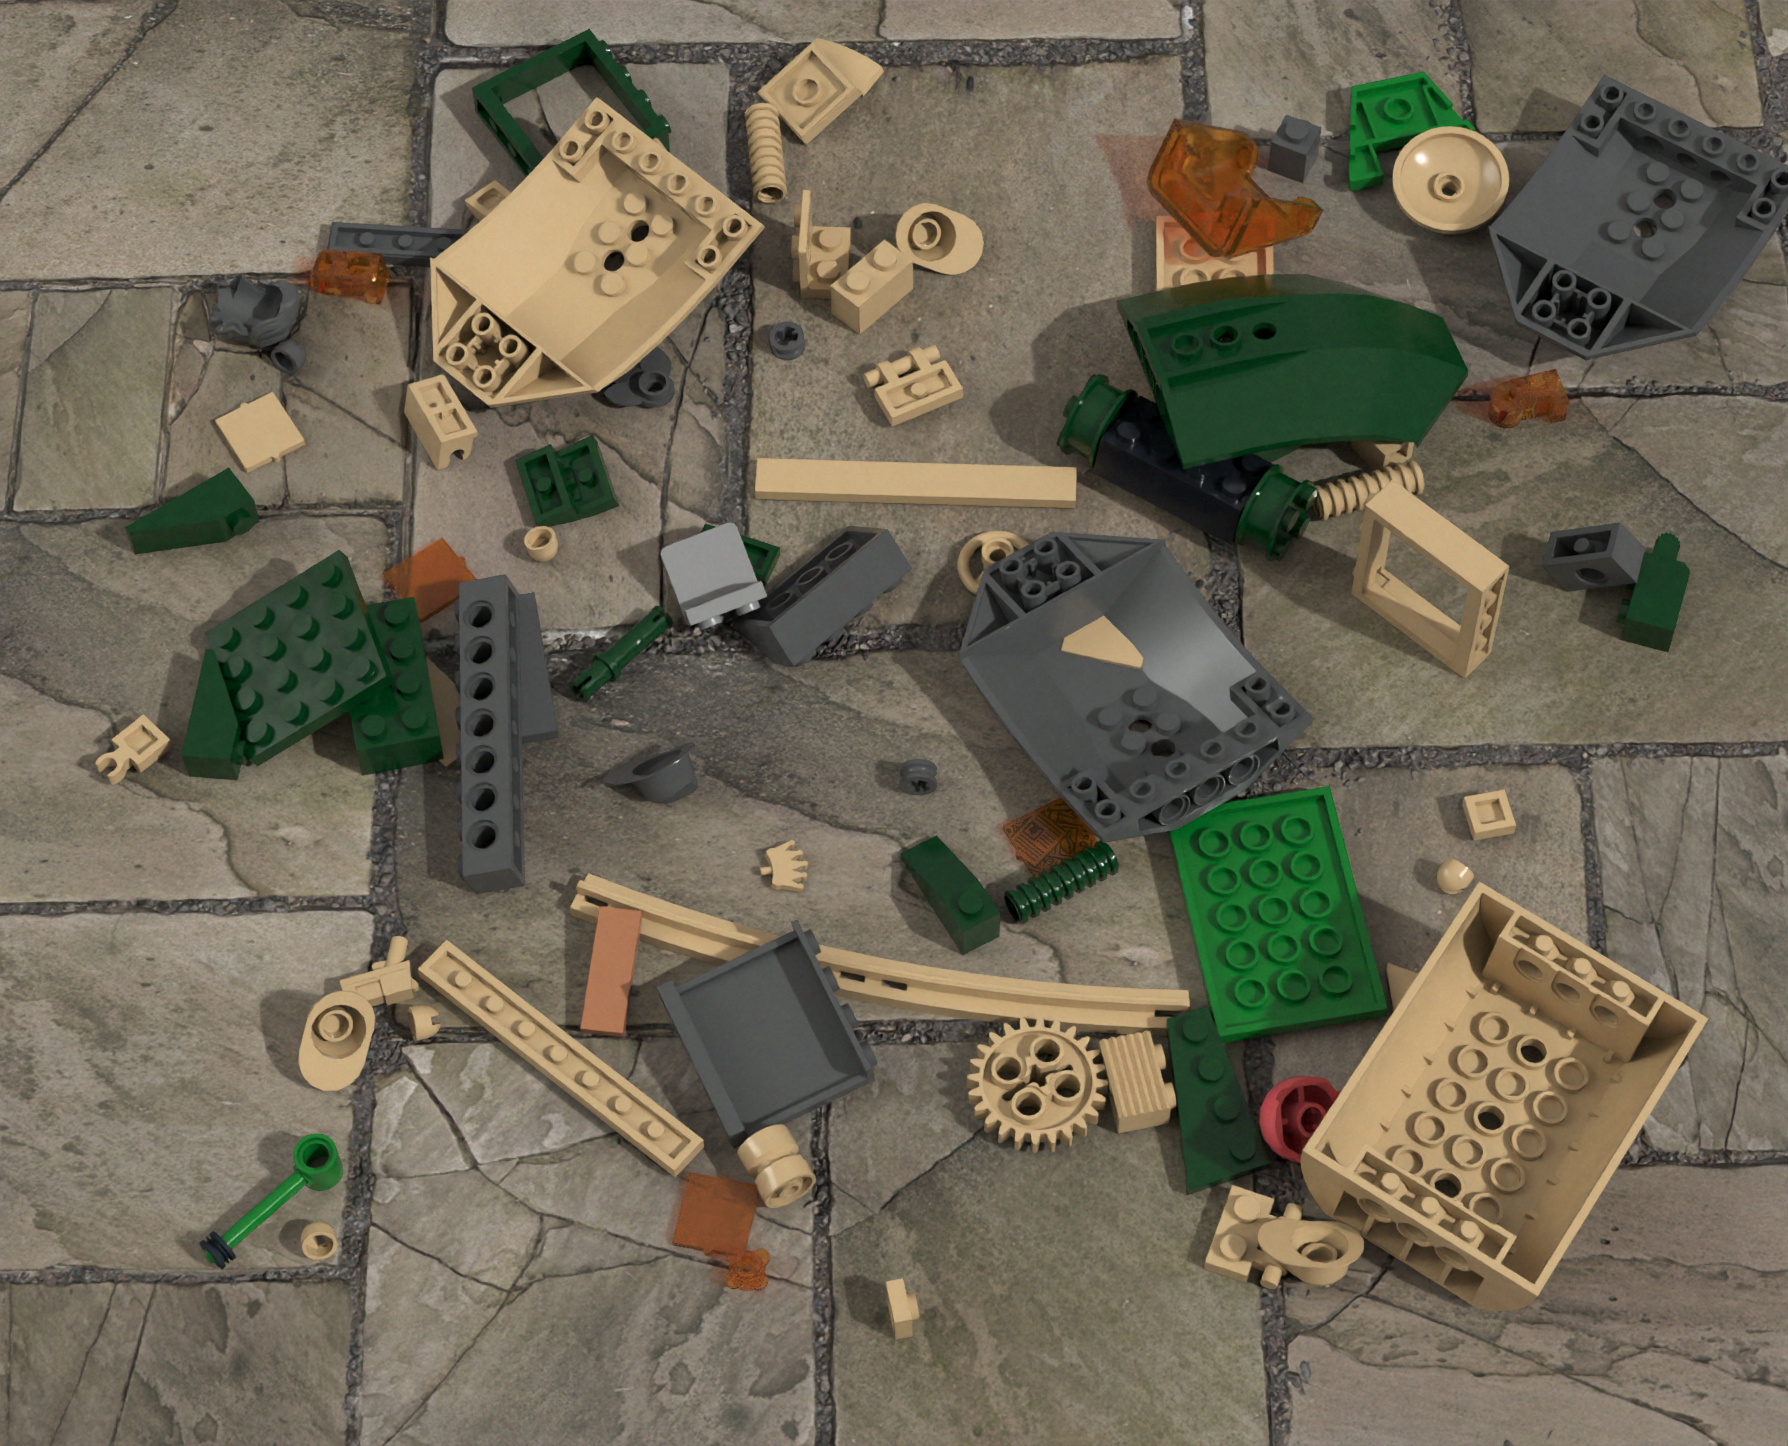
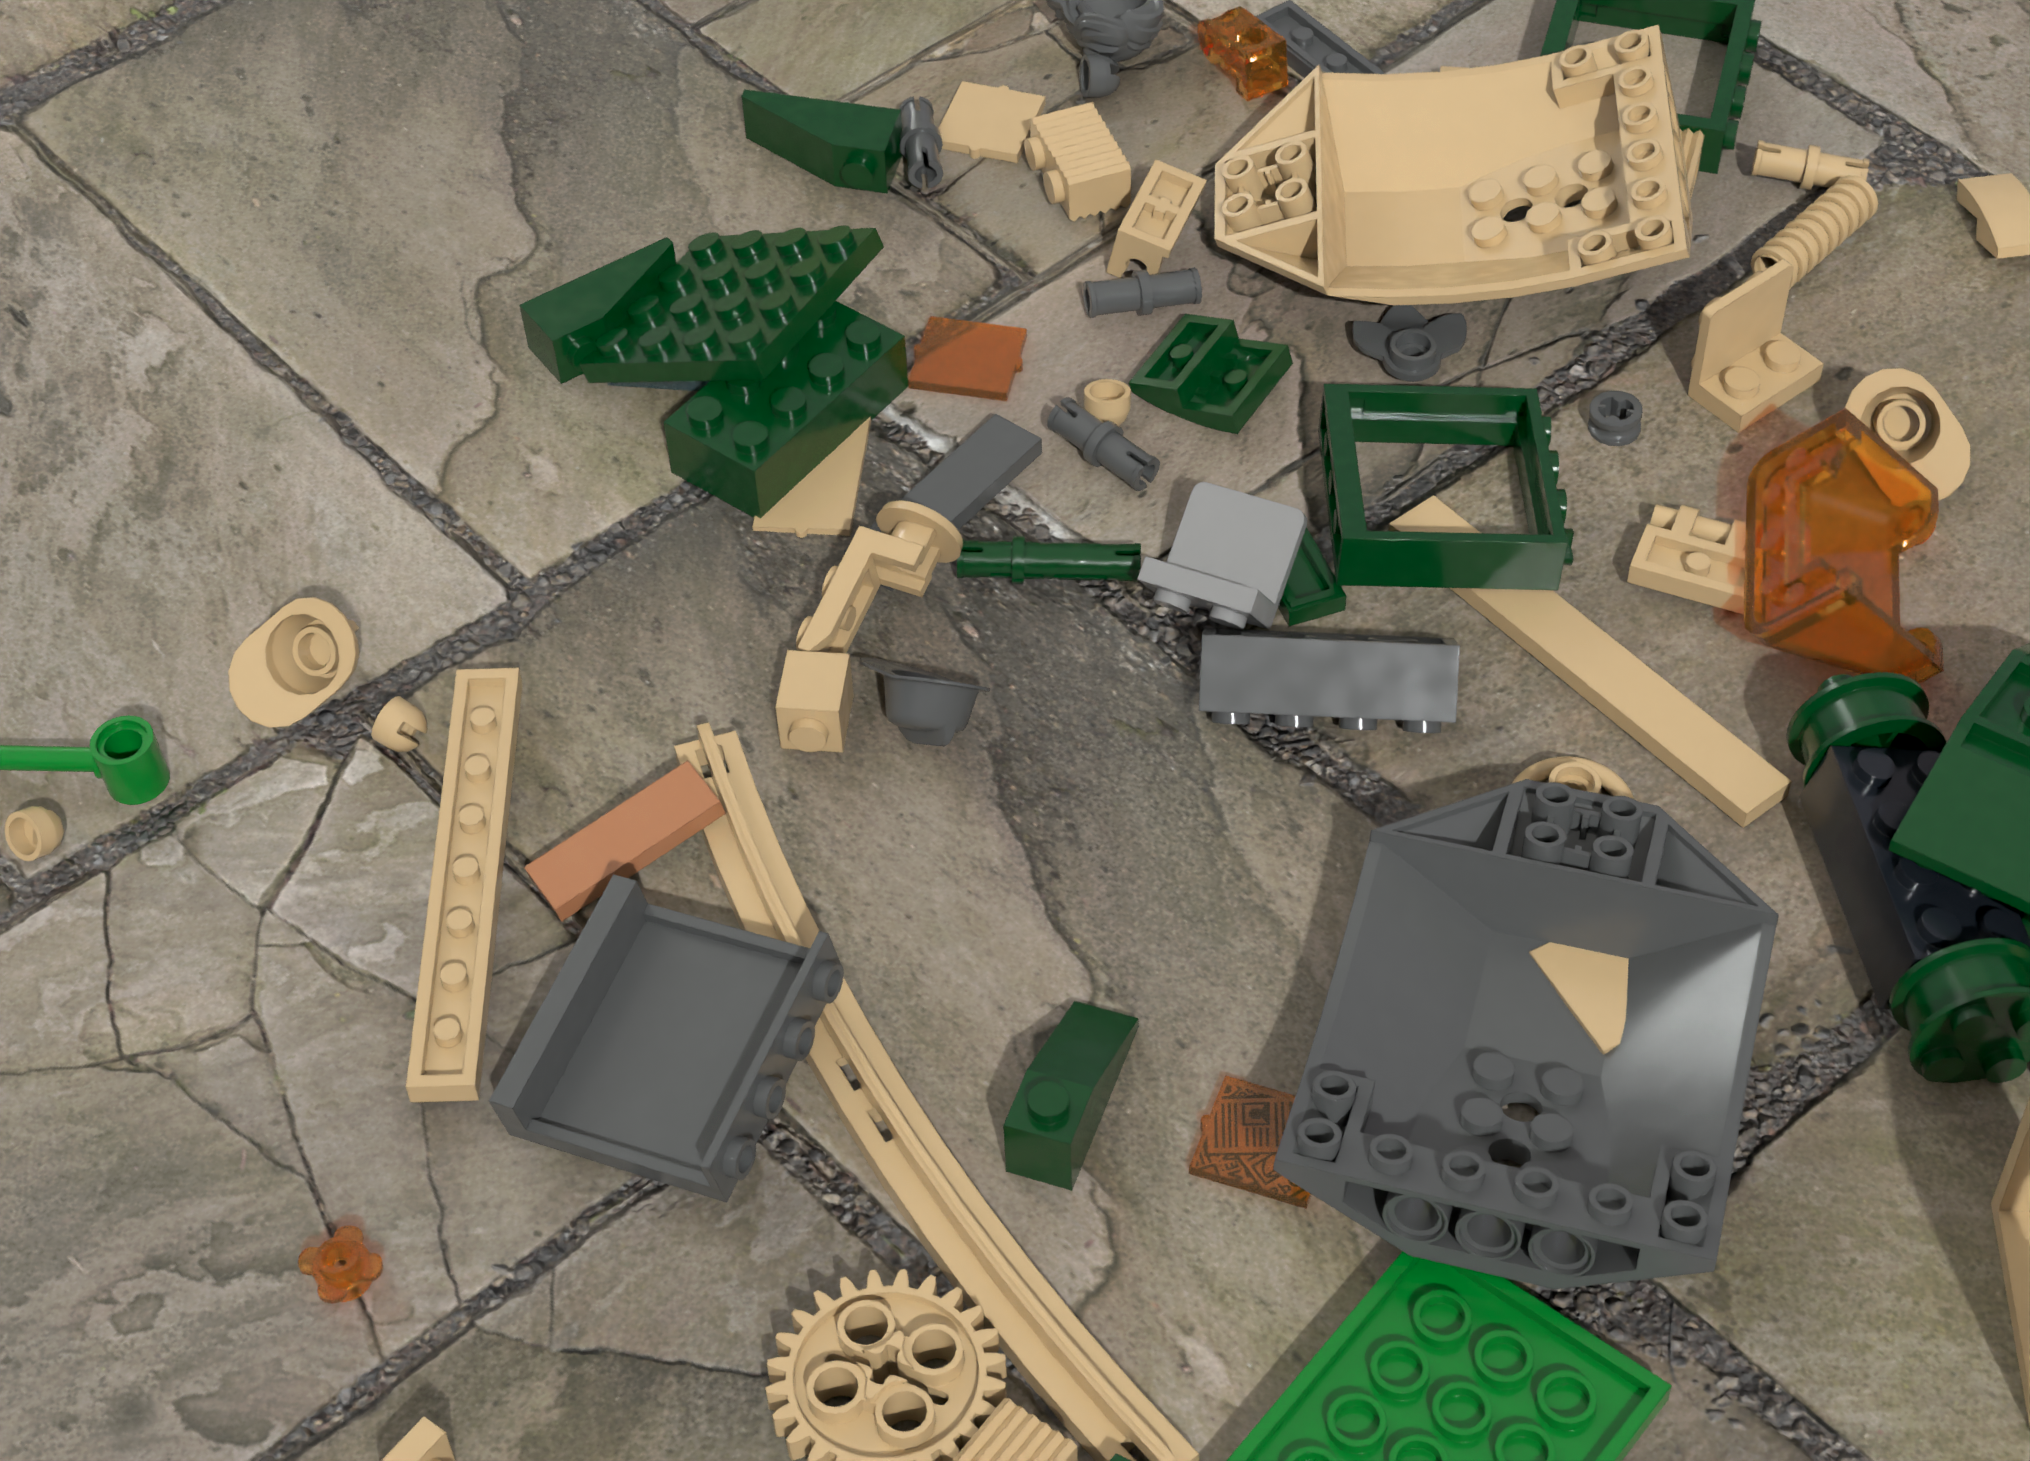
camera: 50 degrees right, 10 degrees down
tan plate [95,714,173,785] -> none
tan piece [339,936,419,1007] -> none
dark grey brick [454,574,525,894] -> none
clear orange piece [672,1172,759,1259] -> none
tan wheel [737,1124,816,1208] -> none
tan tile [757,42,862,145] -> none
tan piece [760,840,808,893] -> none
tan brick [830,239,913,335] -> none
dark grey bush [900,759,937,795] -> none
dark green piece [1004,840,1119,924] -> none
none -> tan brick [775,650,854,752]
none -> tan piece [796,500,963,654]
none -> dark grey pin [899,96,943,189]
none -> tan brick [1024,102,1131,222]
none -> dark grey pin [1047,397,1160,491]
none -> dark grey pin [1083,268,1202,318]
none -> dark green window [1318,384,1574,590]
none -> clear orange windscreen [1744,408,1944,683]
none -> tan pin [1751,140,1870,190]

